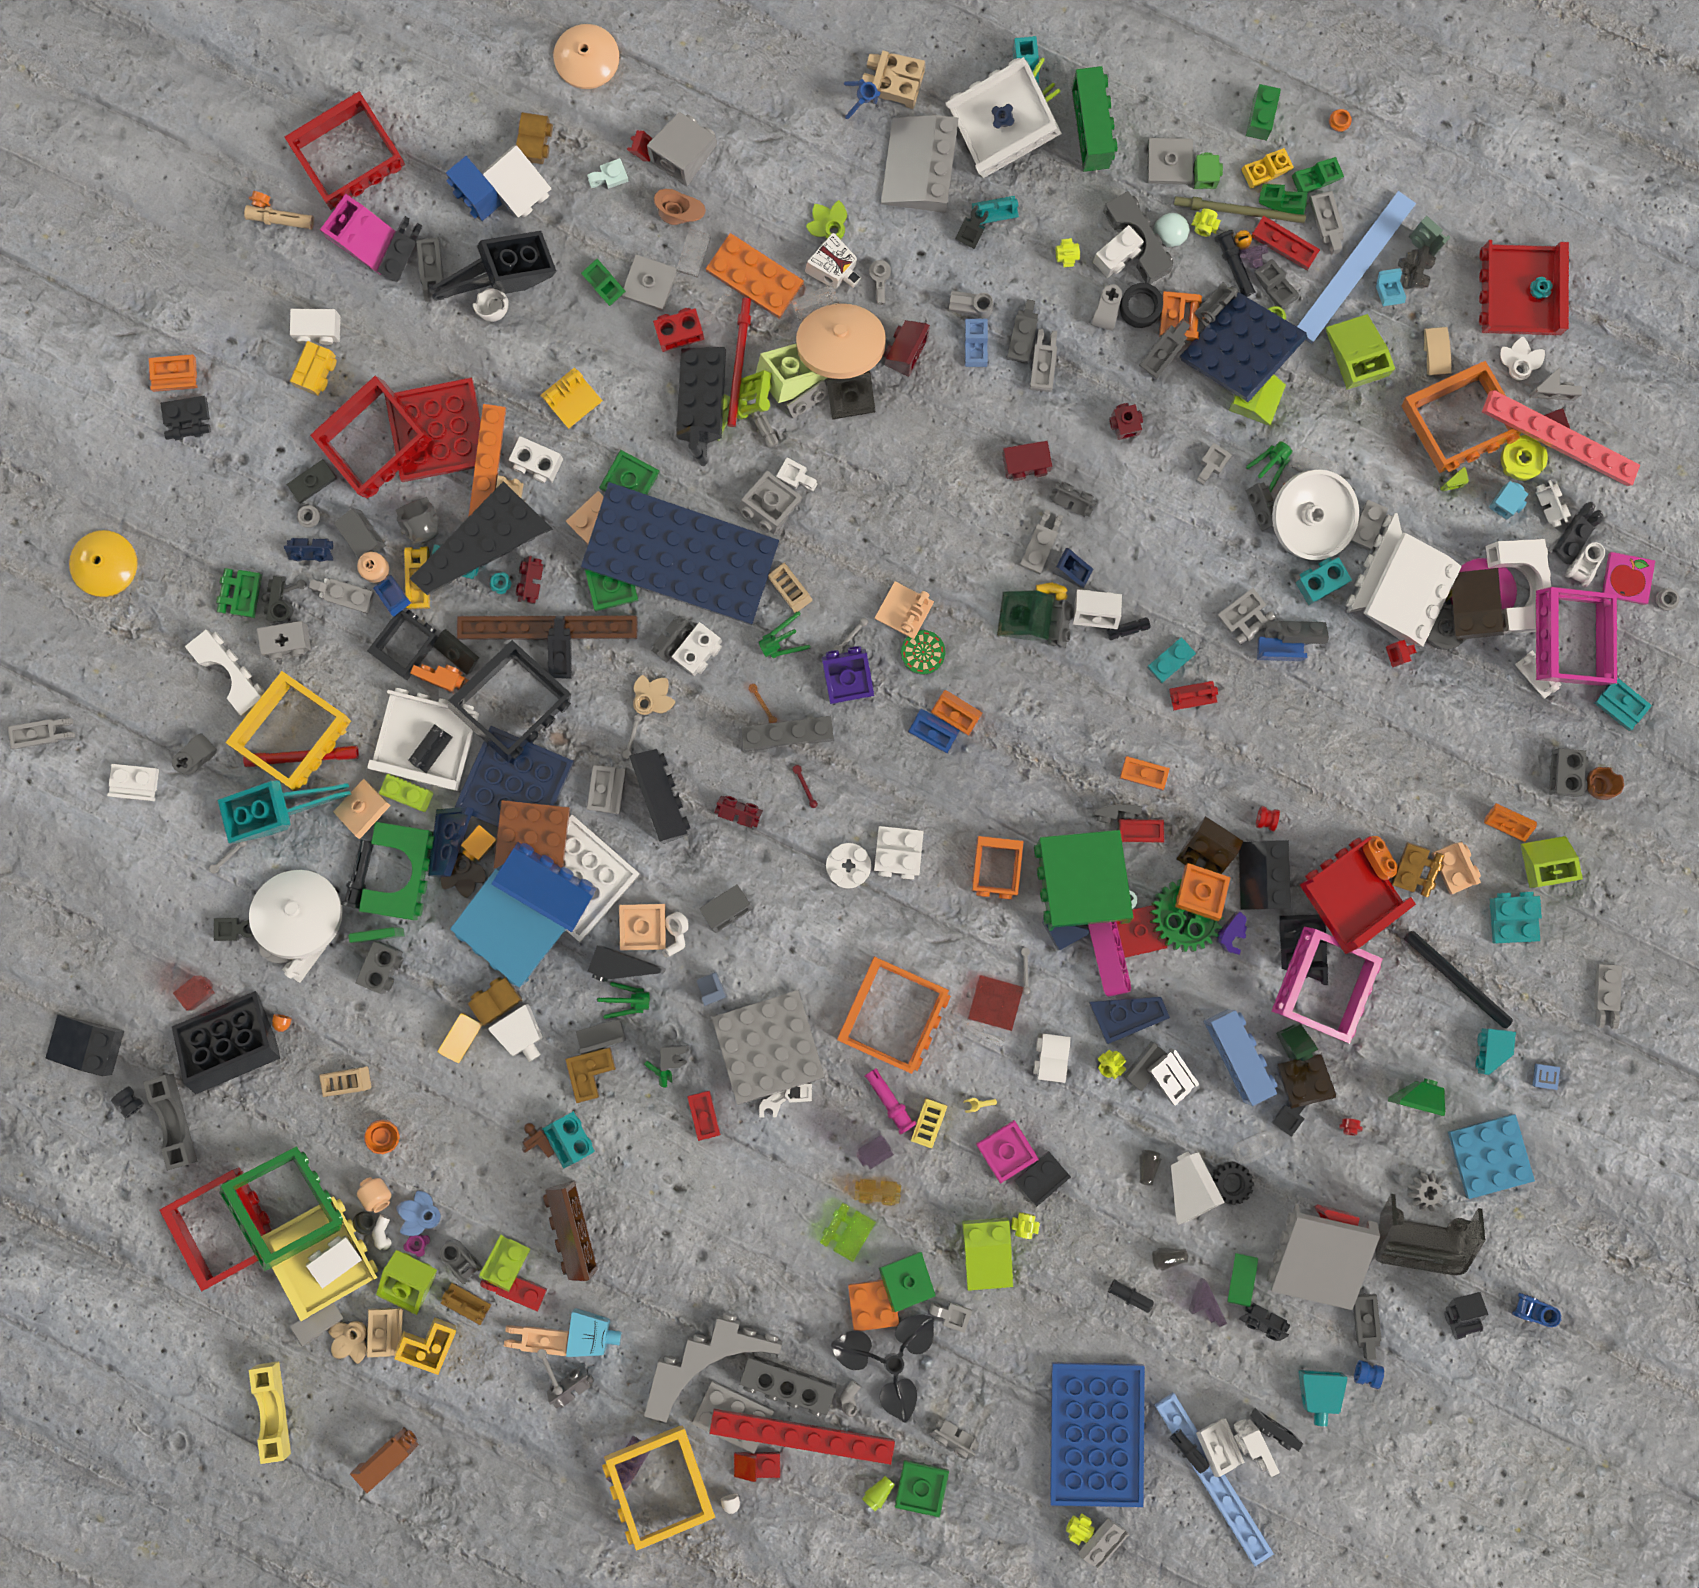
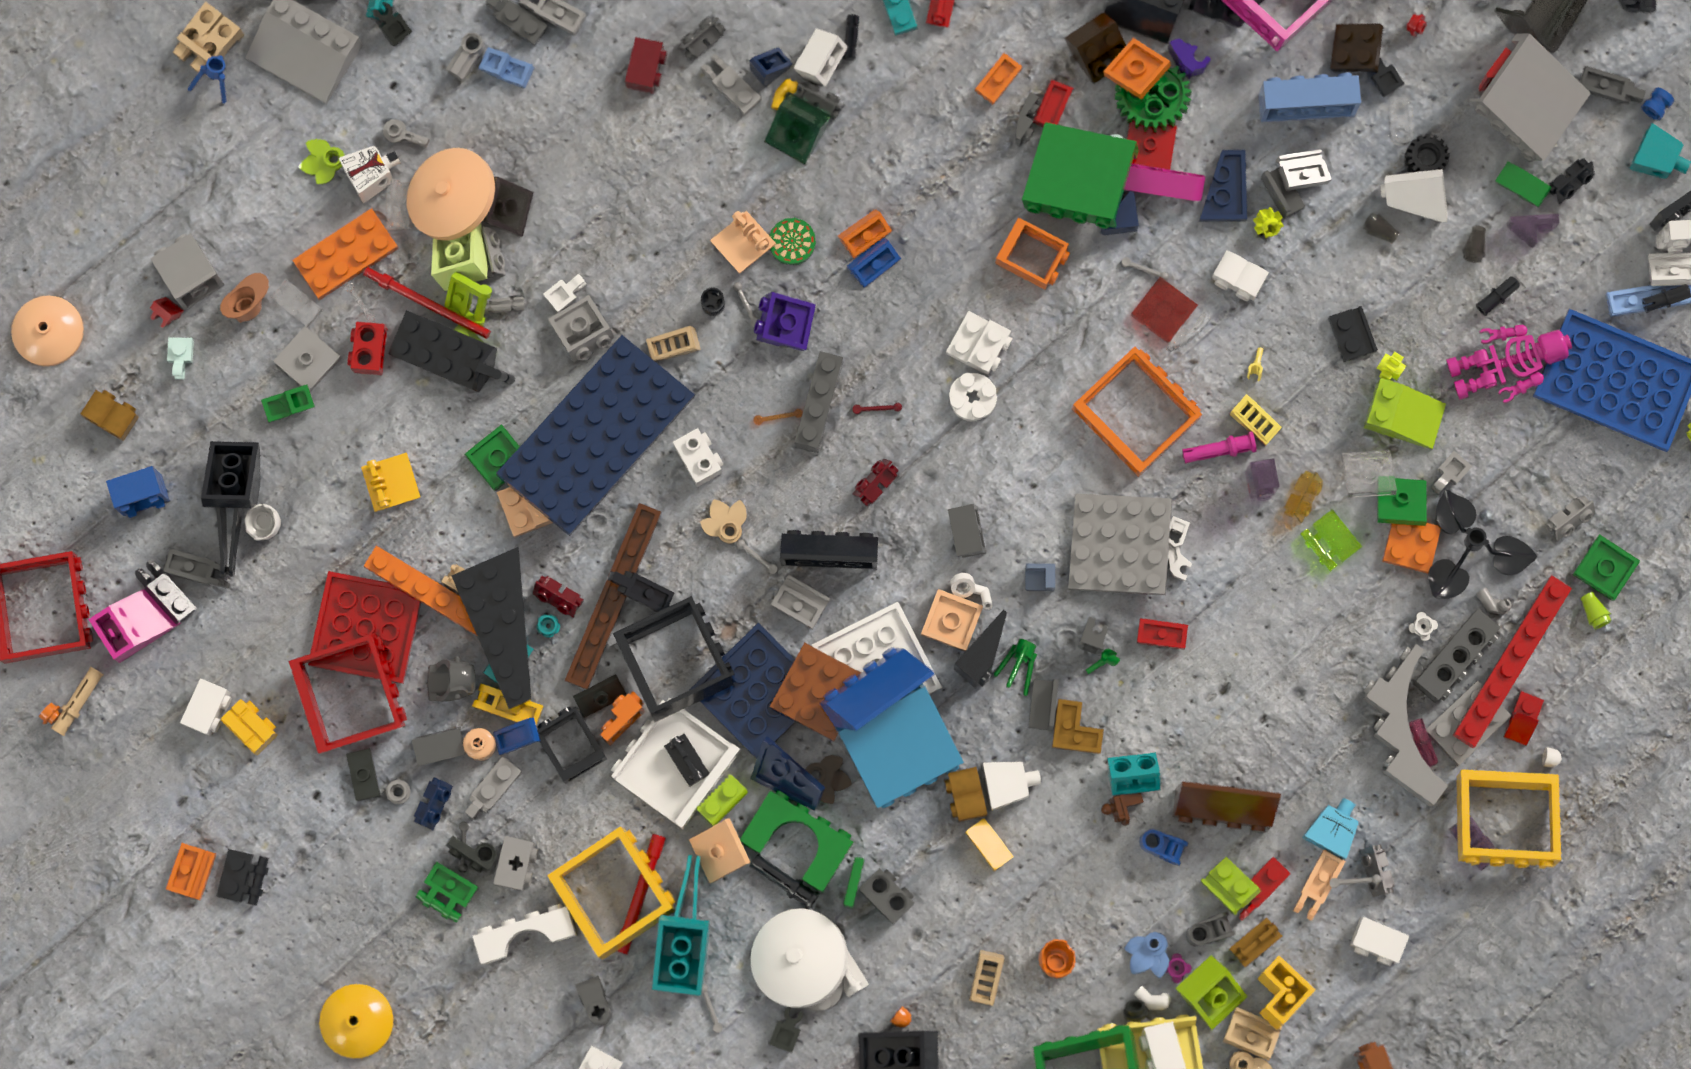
camera: 65 degrees left, 5 degrees down
light nougat head [357,1177,392,1213] -> none
light orange brick [461,825,497,862] -> none
white brick [482,145,551,218] -> none
white brick [509,436,563,483] -> none
green plate [585,570,639,612] -> none
dark grey hinge [651,616,694,663] -> none
green plant [758,611,811,659] -> none
dark red slope [883,320,930,377] -> none
dark pink plate [976,1120,1039,1184] -> none
dark green slope [1276,1023,1318,1061] -> none
none -> black wheel [701,287,725,316]
none -> blue piece [1139,829,1189,866]
none -> clear plate [1342,450,1397,498]
none -> white brick [1350,917,1409,966]
none -> clear pink axle [1408,718,1438,767]
none -> white plate [1409,612,1438,641]
none -> dark pink piece [1446,325,1572,403]

